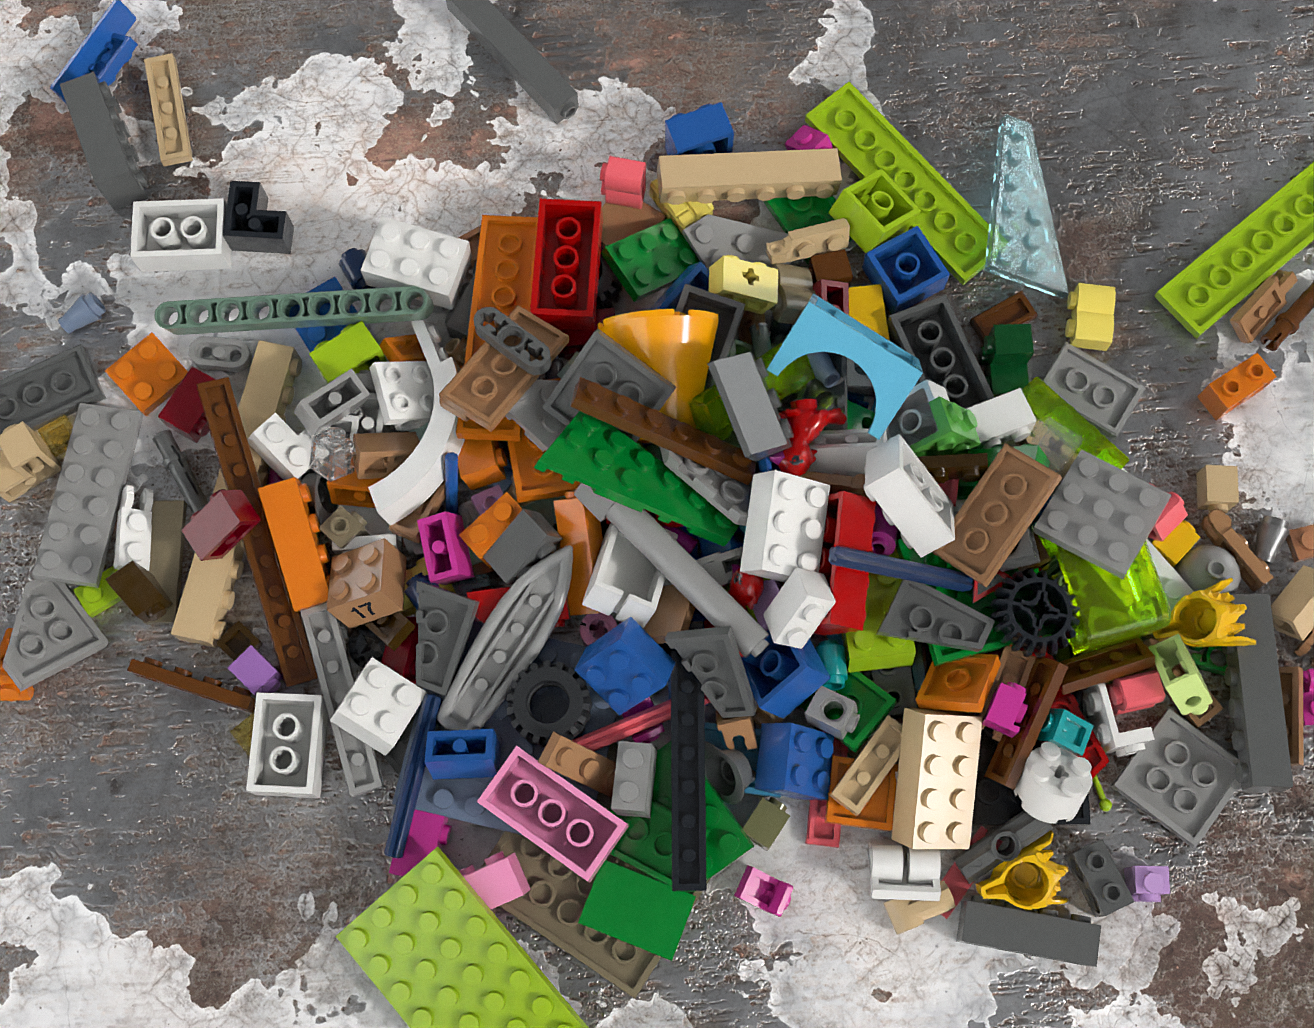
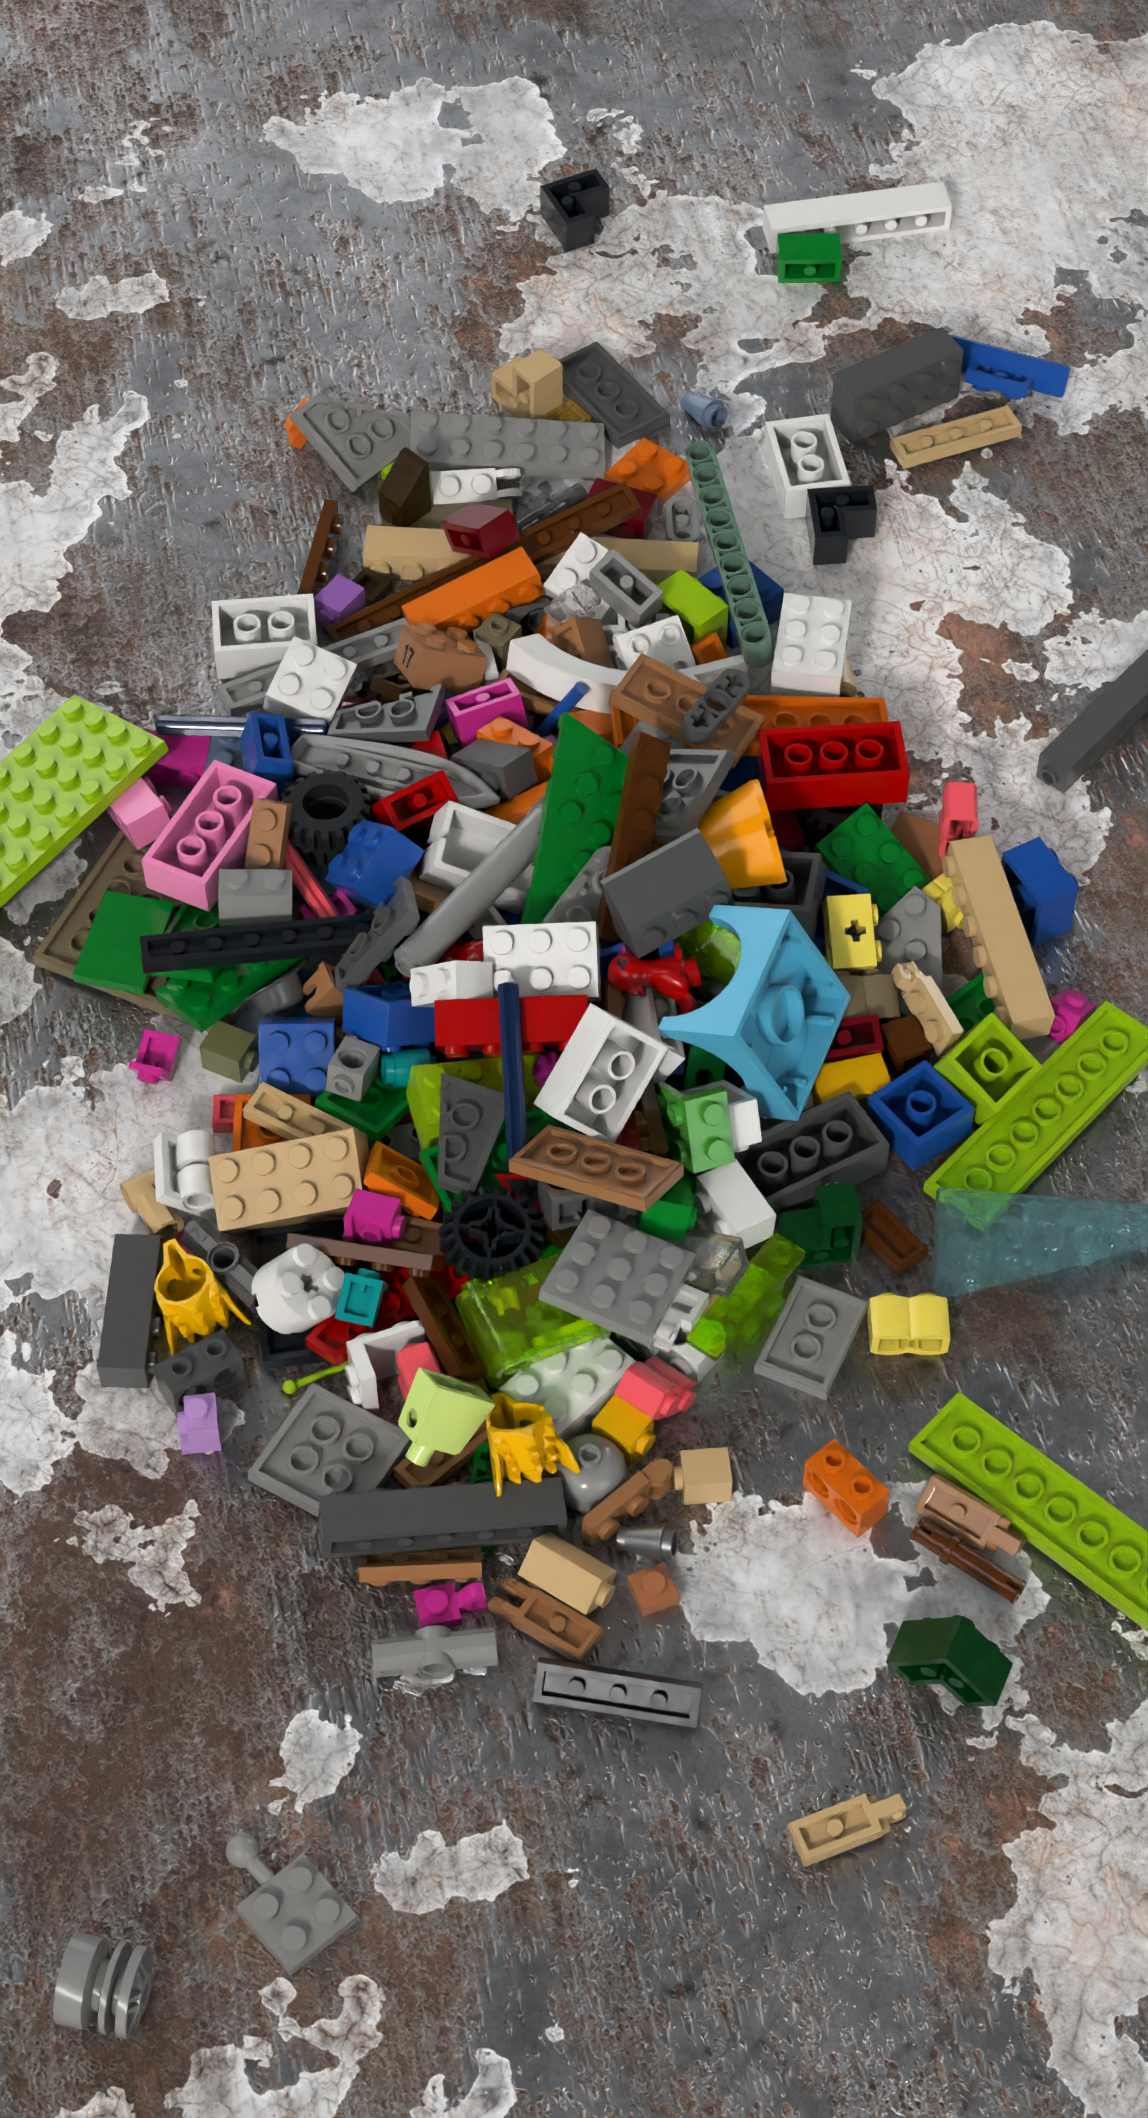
camera: 80 degrees right, 20 degrees down
none -> red slope [371,769,459,832]

